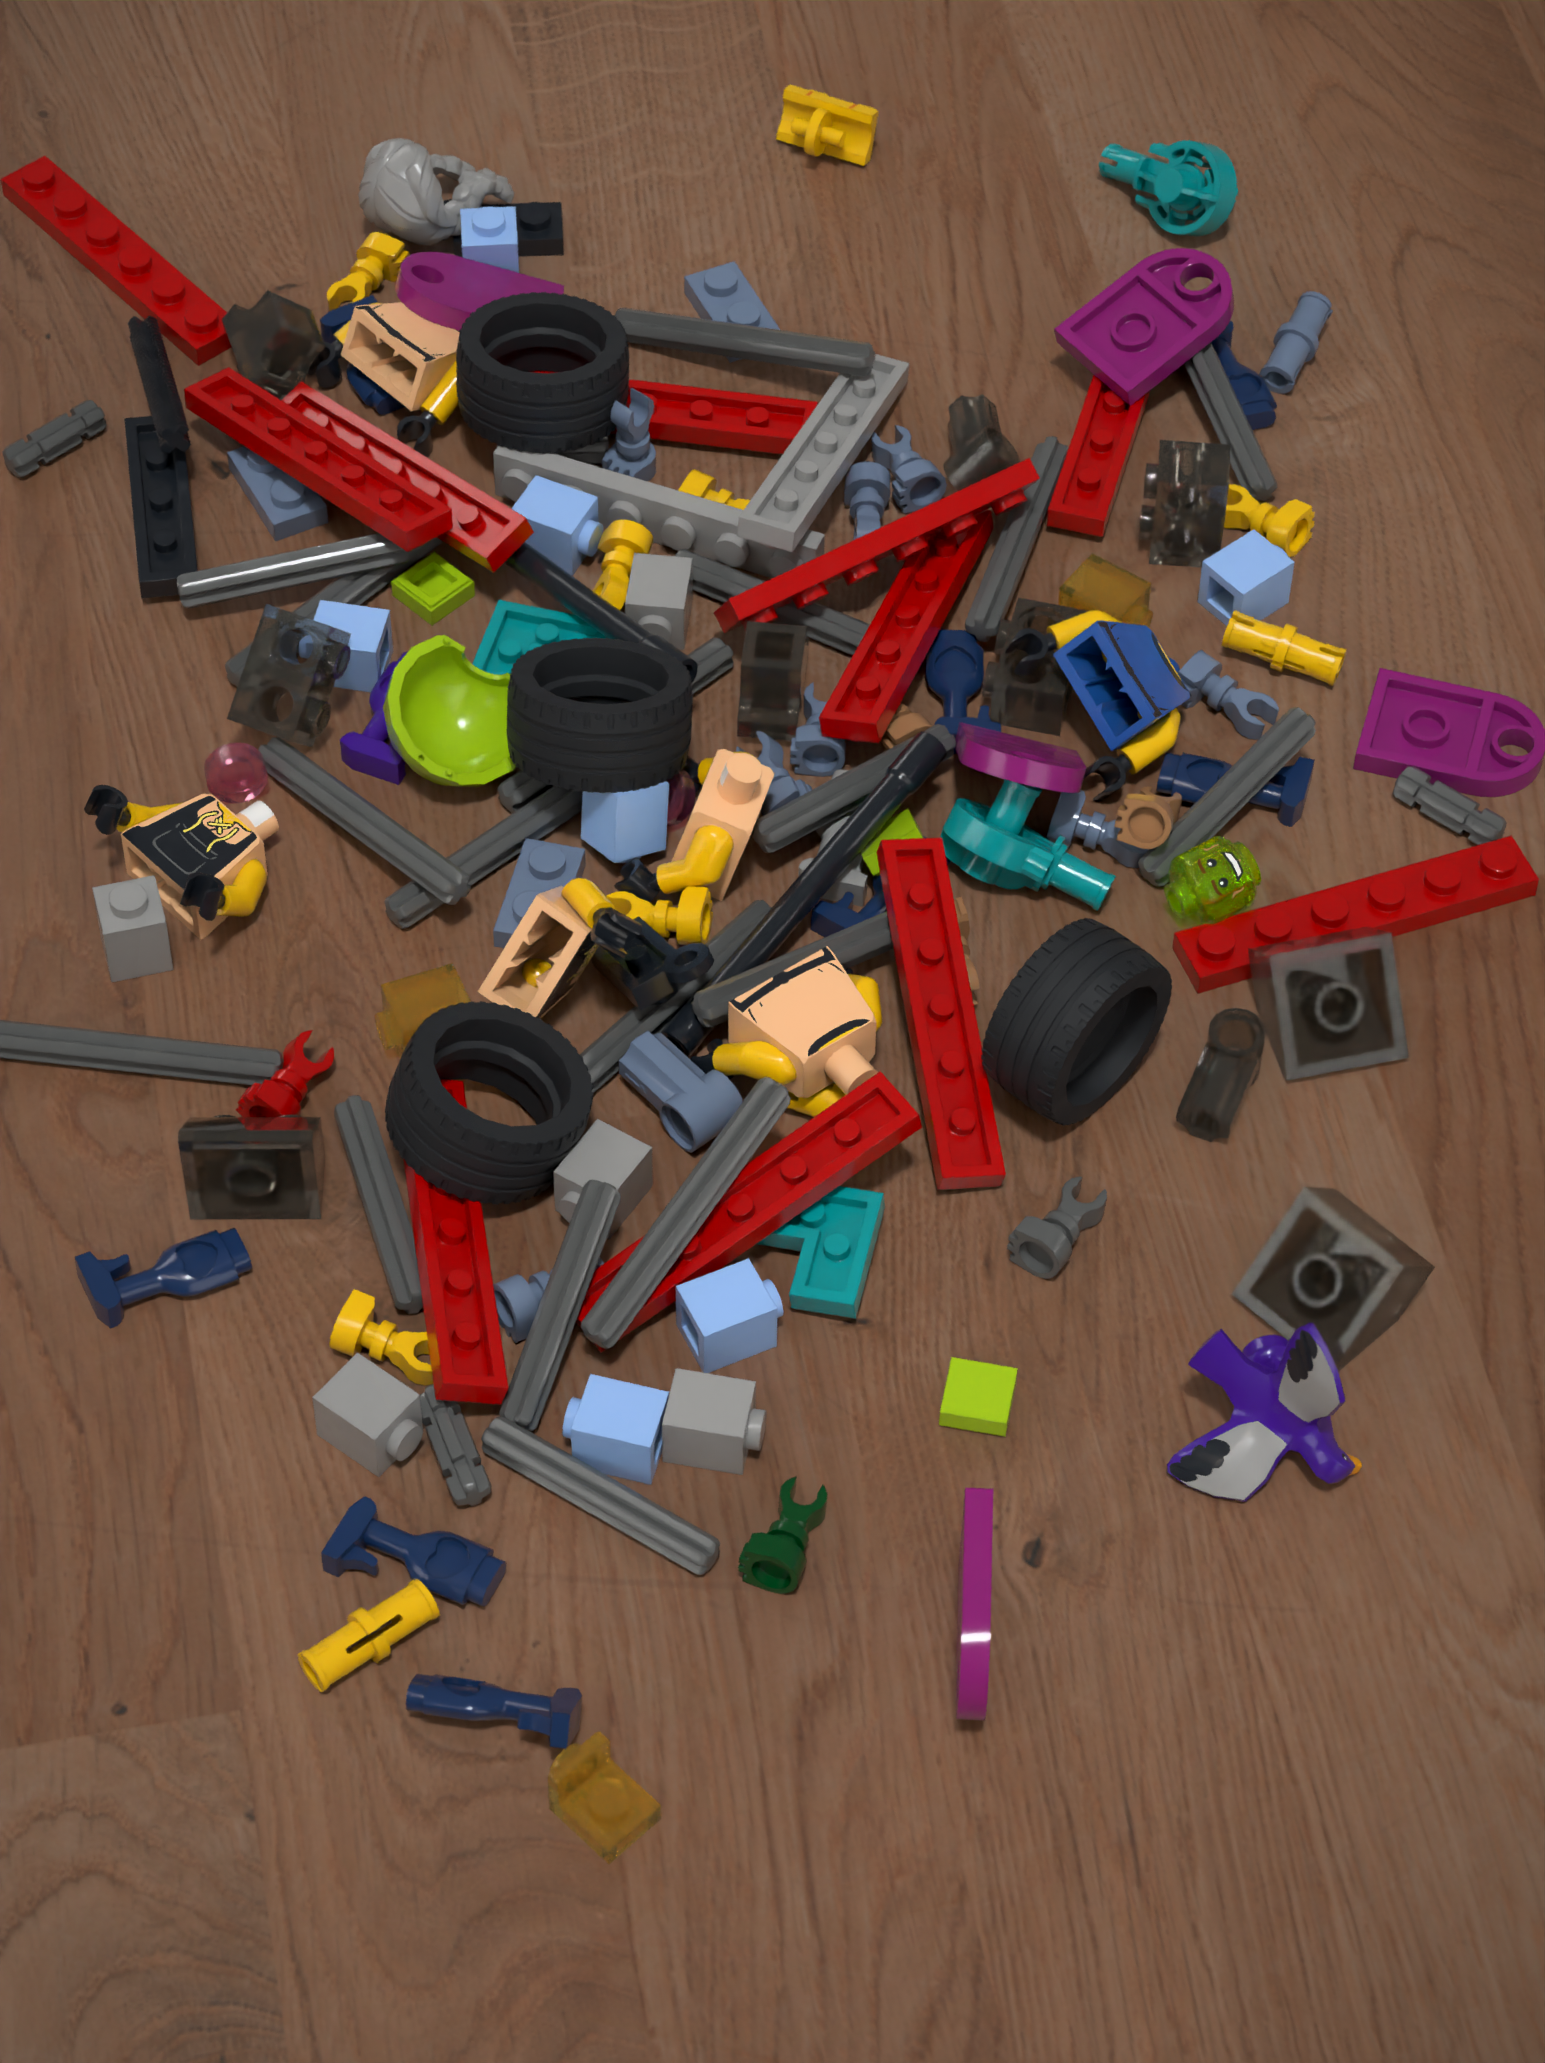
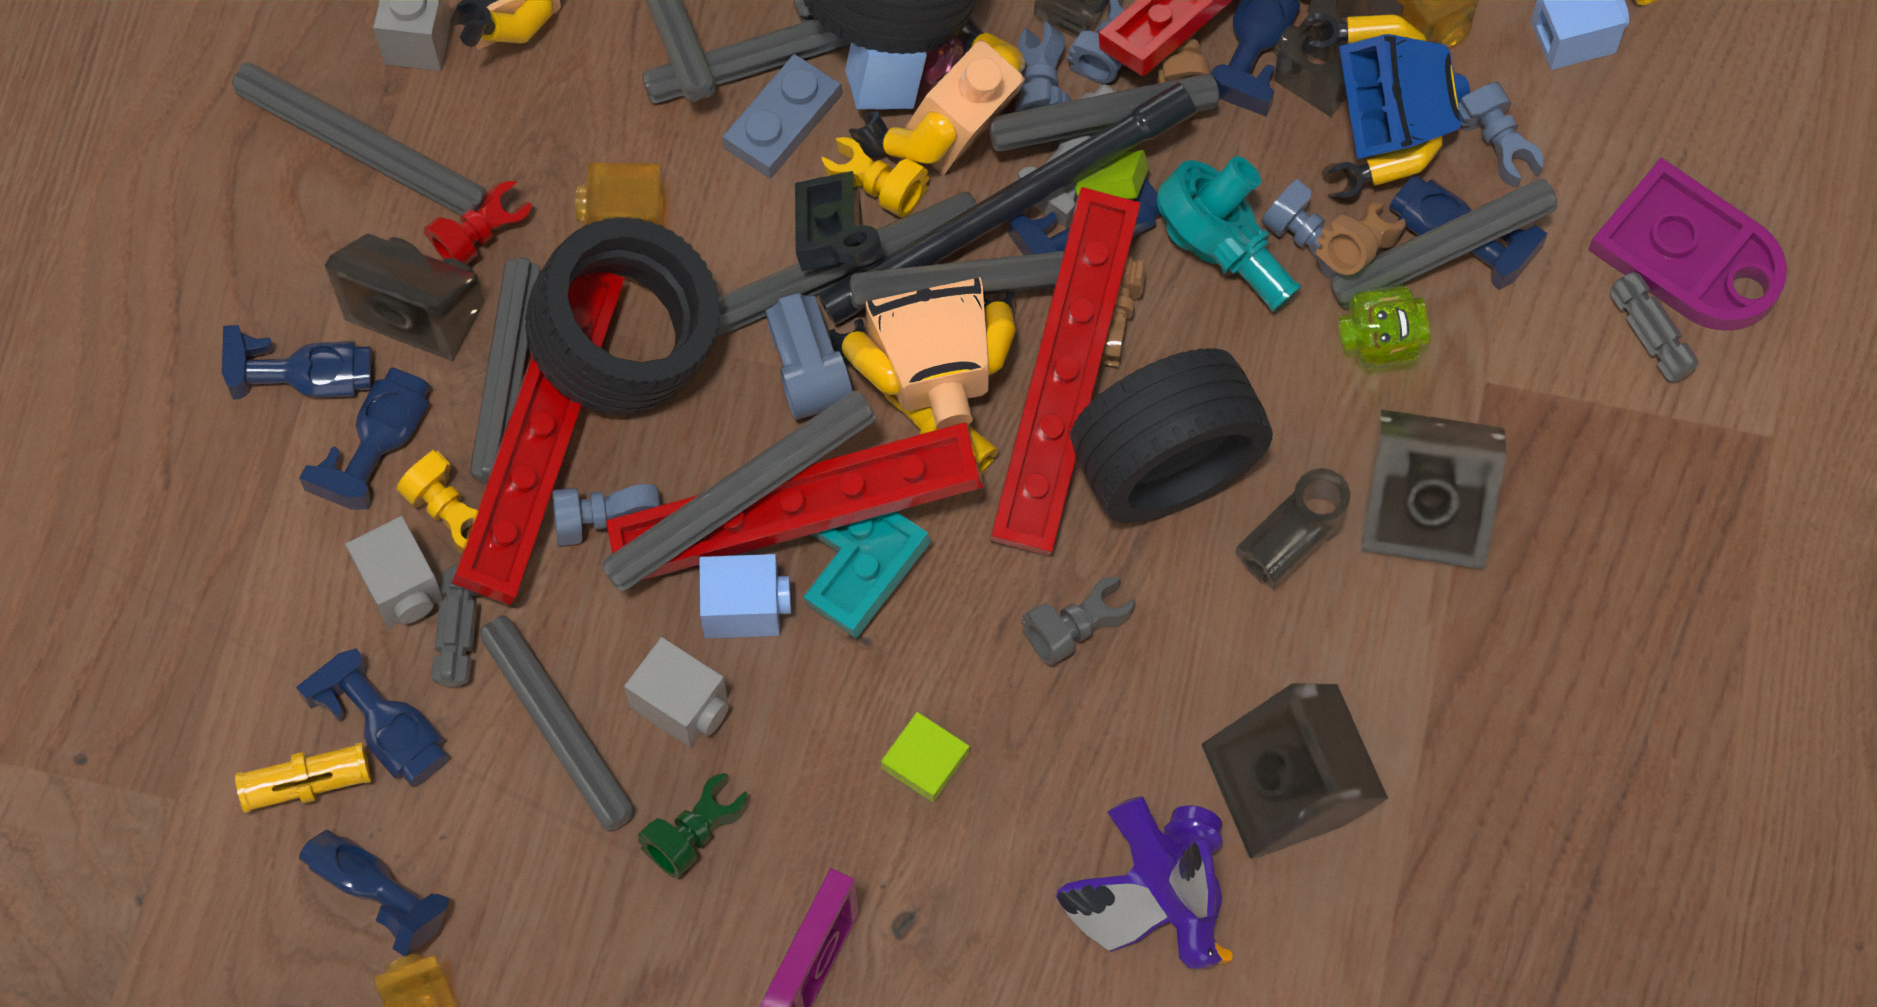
camera: 25 degrees right, 15 degrees up
light nougat torso [478,878,642,1019] -> none
dark grey axle [499,1180,621,1432] -> none
light grey brick [553,1119,653,1239] -> none
light blue brick [562,1374,669,1485] -> none
magenta tile [955,722,1086,793] -> none
red plate [1172,835,1539,994] -> none
yellow pin [1221,610,1347,686] -> none
none -> dark blue piece [299,368,430,510]

